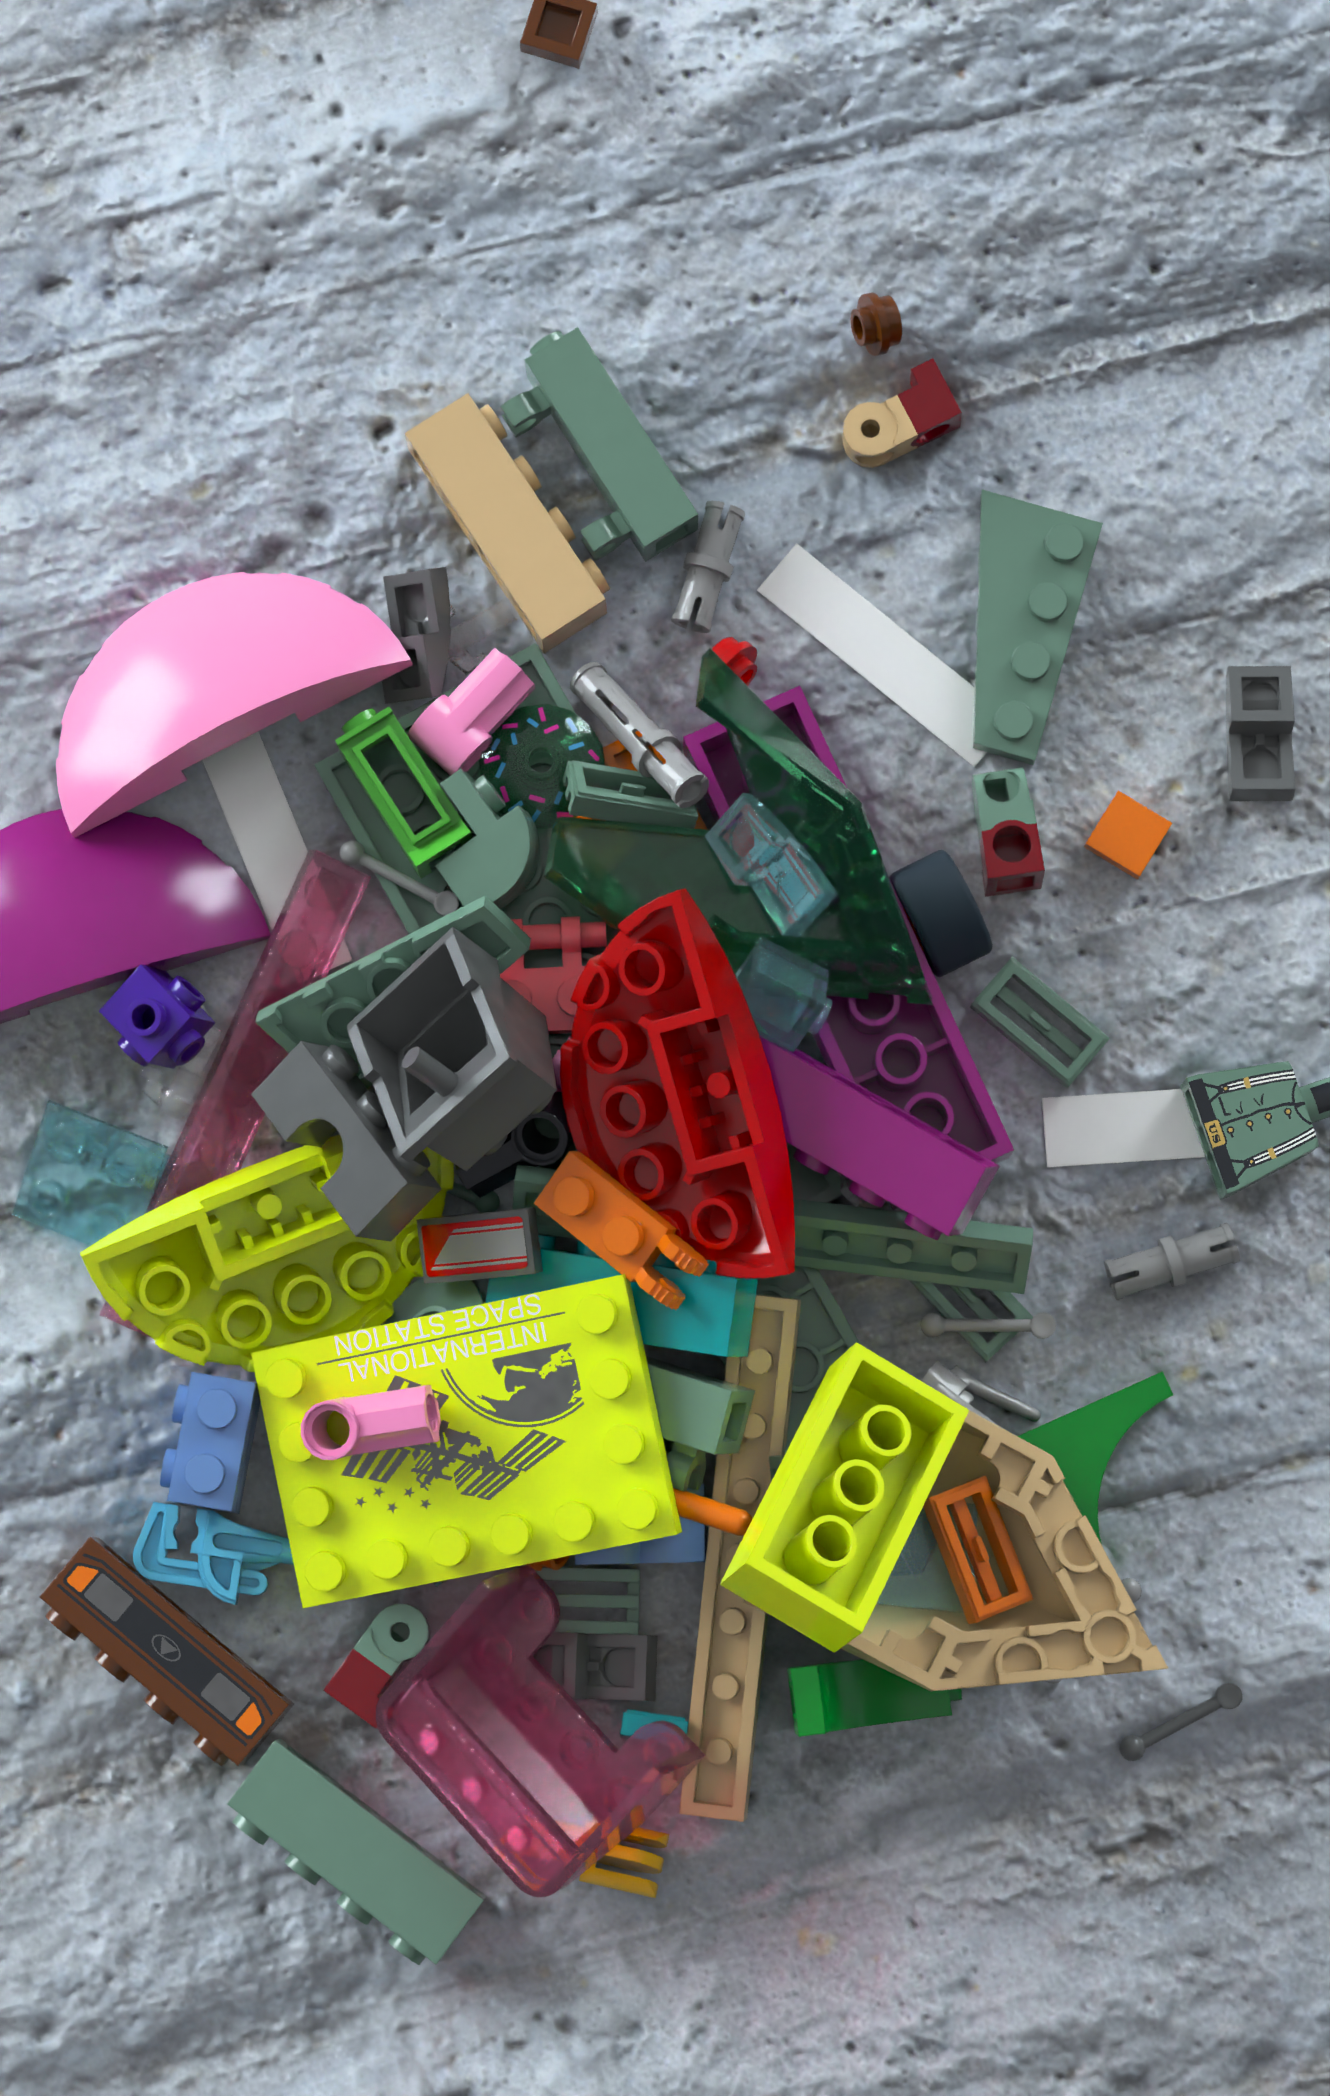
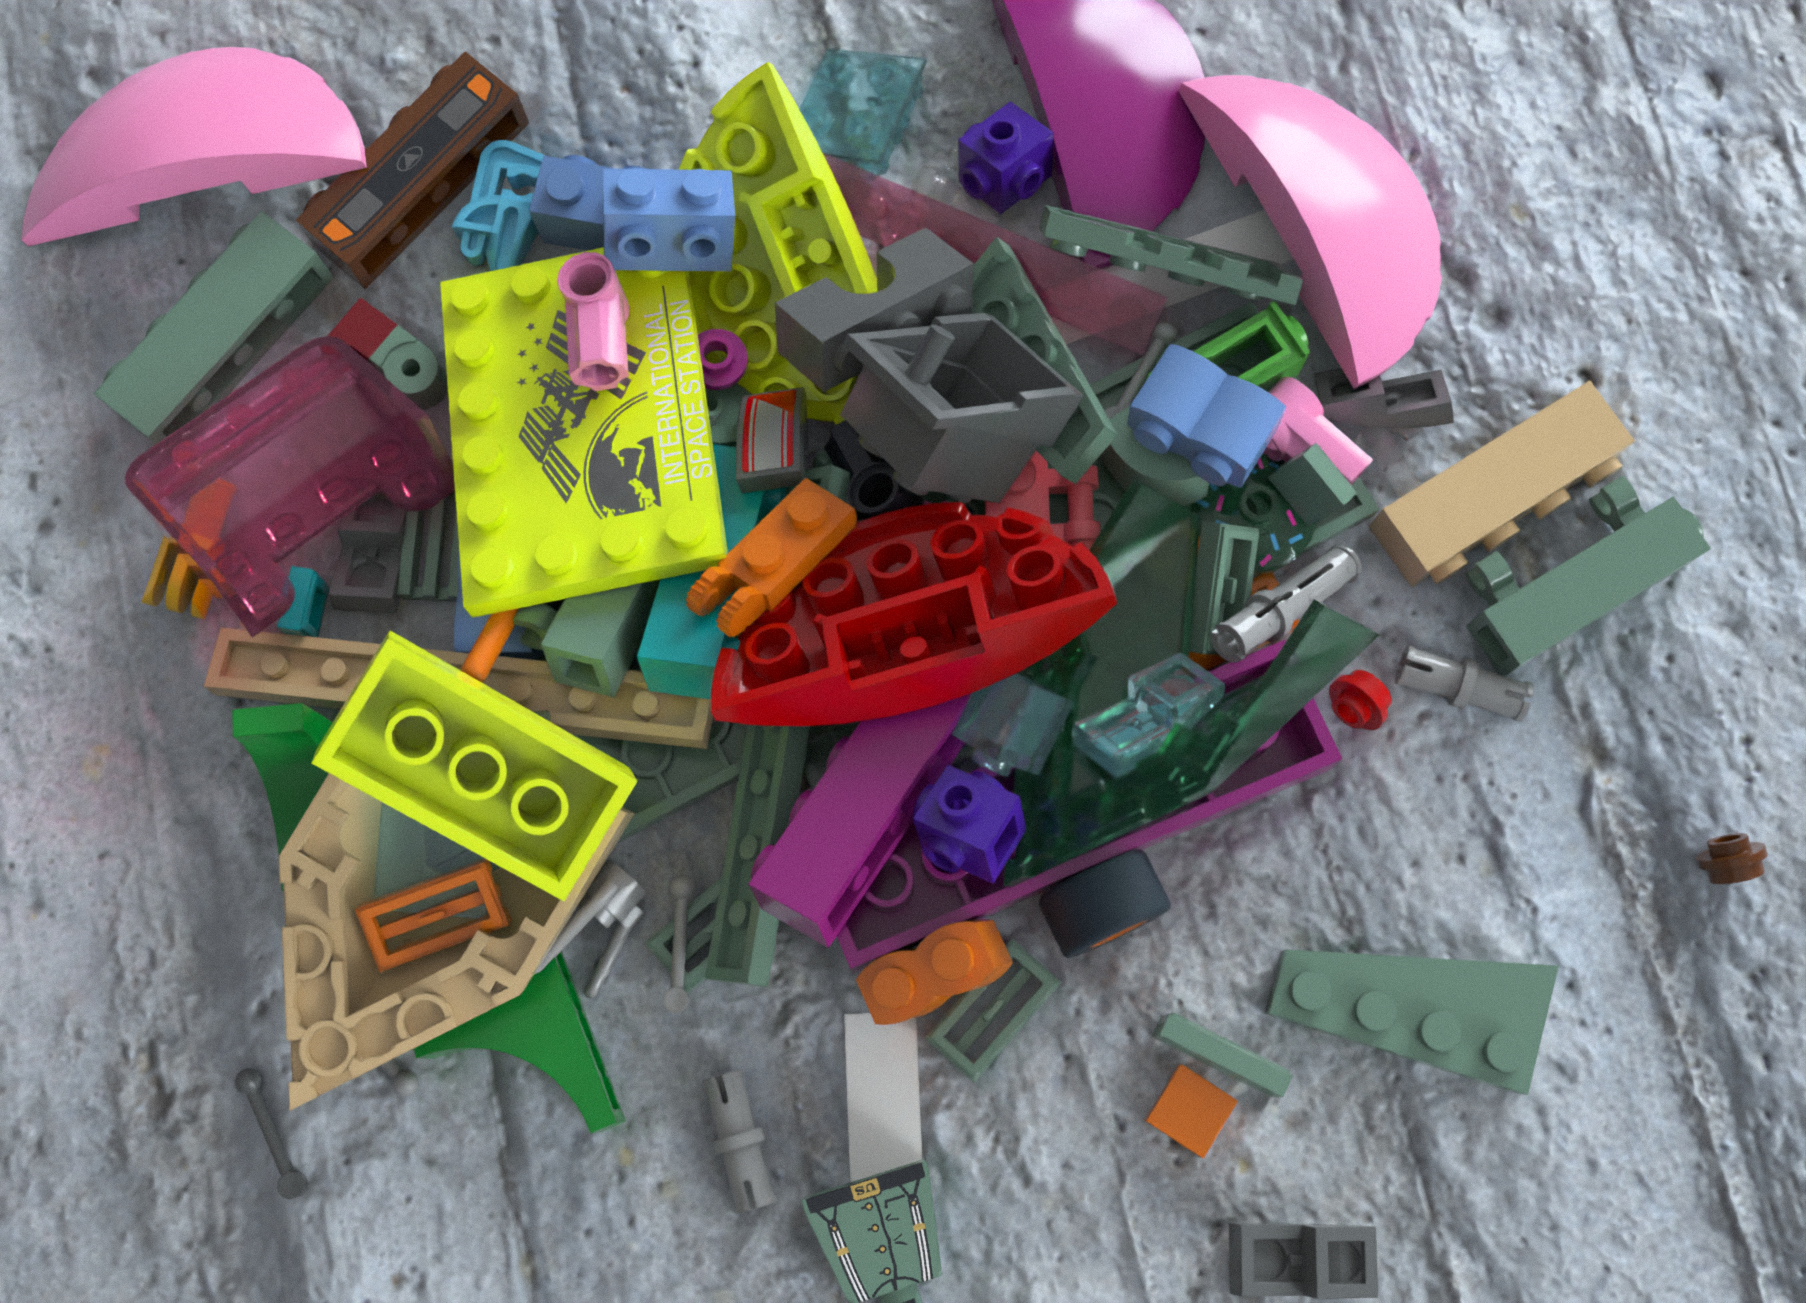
camera: 90 degrees right, 5 degrees down
white sticker [757,543,987,767] -> none
leg [843,358,962,468] -> none
leg [972,767,1045,897] -> none
none -> bright pink brick [21,47,367,246]
none -> medium blue brick [603,168,735,271]
none -> magenta plate [698,329,748,390]
none -> orange brick [856,919,1013,1025]
none -> dark purple brick [913,765,1027,884]
none -> sand green wing [1038,205,1303,306]
none -> medium blue brick [1127,344,1286,488]
none -> sand green tile [1152,1012,1293,1098]
none -> sand green tile [1267,443,1357,527]

